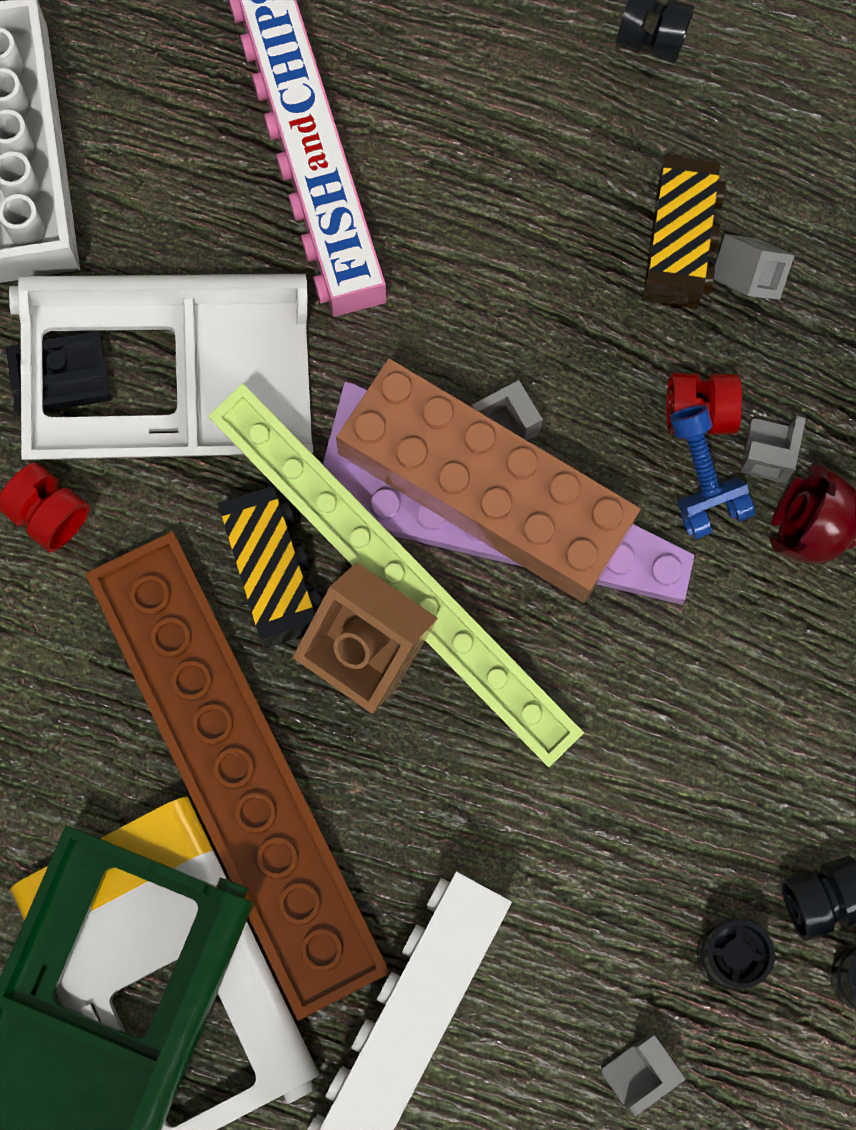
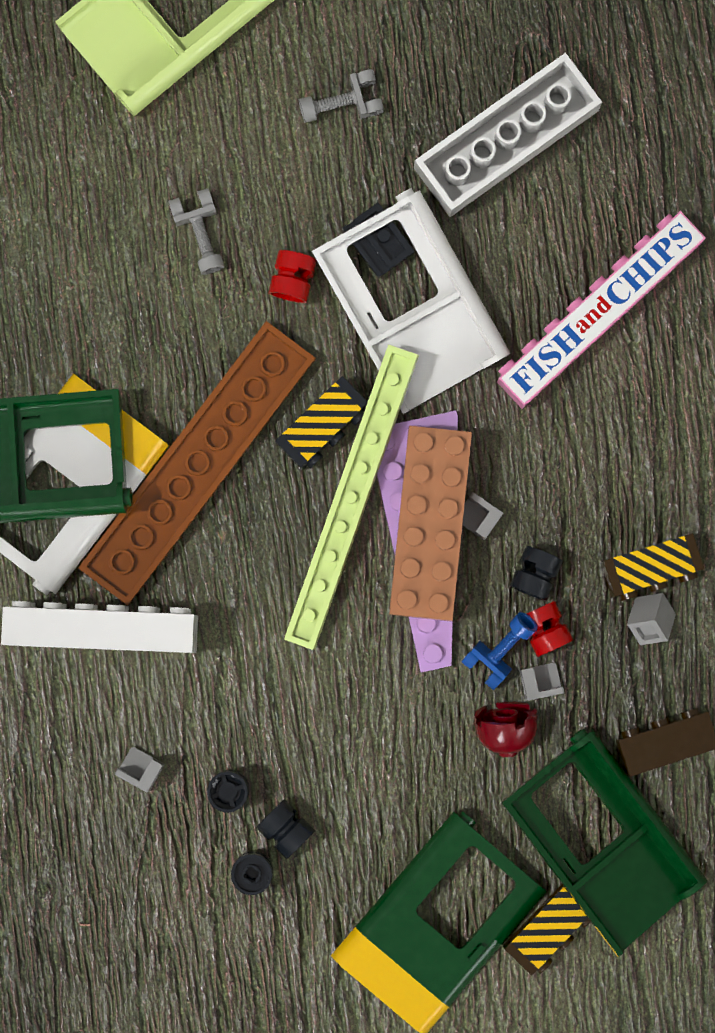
camera: 65 degrees right, 10 degrees up
medium nougat brick [292,562,438,714] -> none
none -> black wheel [509,545,563,601]

